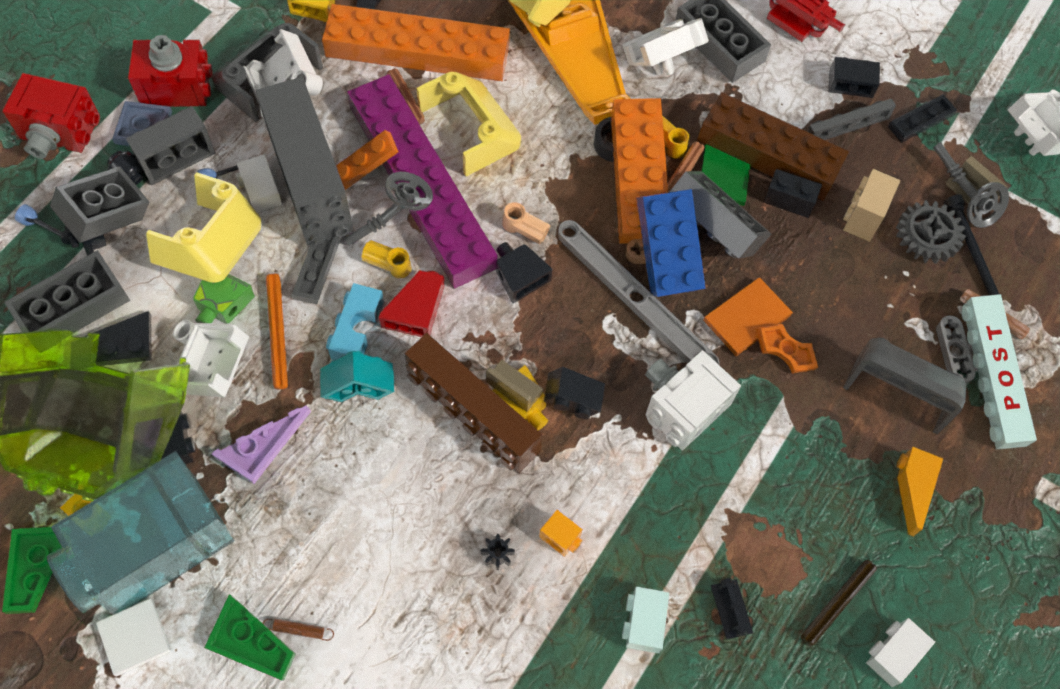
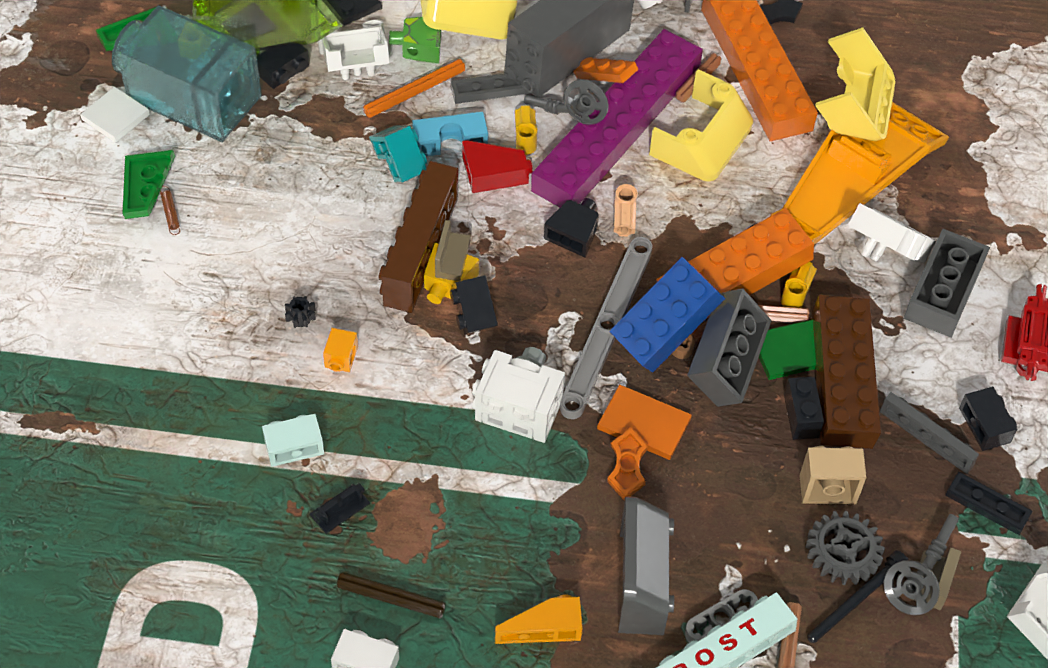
camera: 65 degrees right, 10 degrees down
lavender wing [212,405,311,484] -> none

